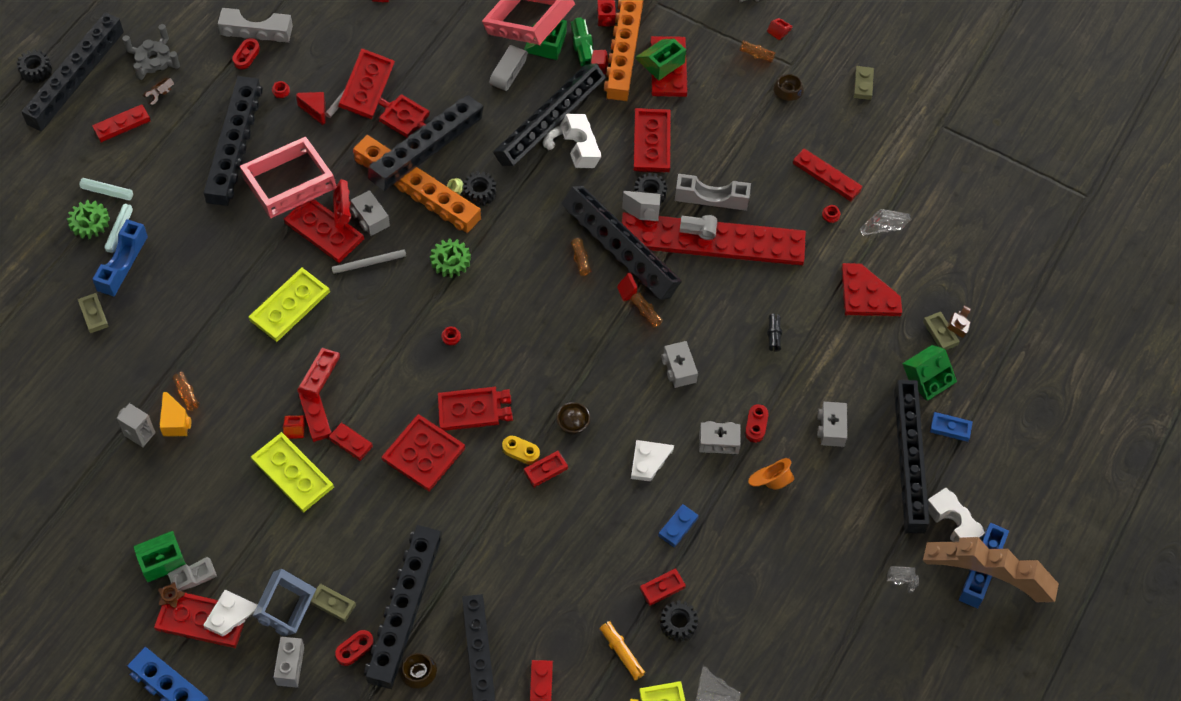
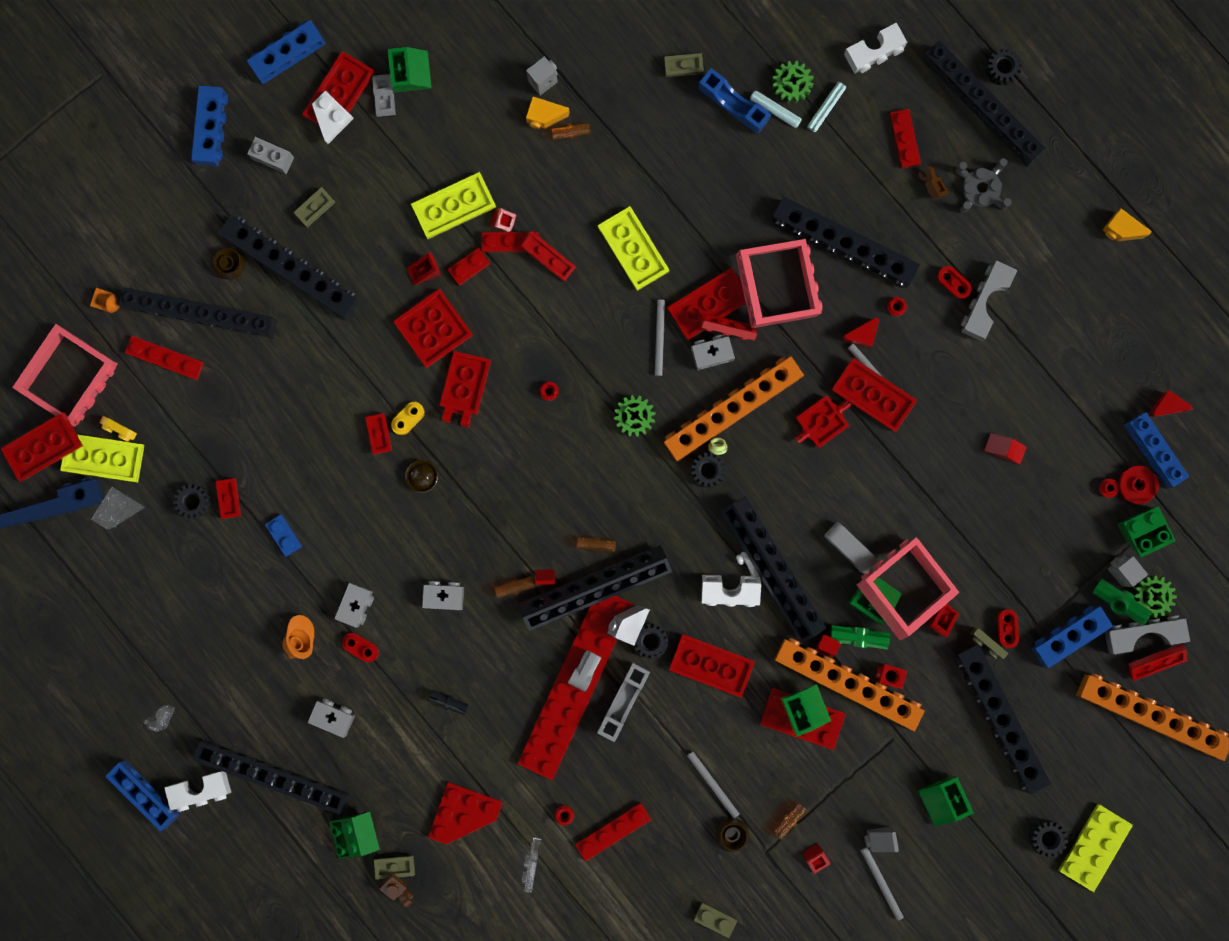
camera: 115 degrees right, 25 degrees up
reddish brown plate [158,582,185,608] -> none
sand blue window [253,569,316,636] -> none
red plate [335,630,374,666] -> none
black brick [368,95,483,191] -> none
light orange pin [600,621,646,680] -> none
white wing [631,440,674,481] -> none
medium nougat arch [923,537,1059,602] -> none
blue plate [930,412,973,442] -> none
none -> red slope [407,252,441,285]
none -> light grey bar [687,751,740,818]
none -> white arch [844,23,907,74]

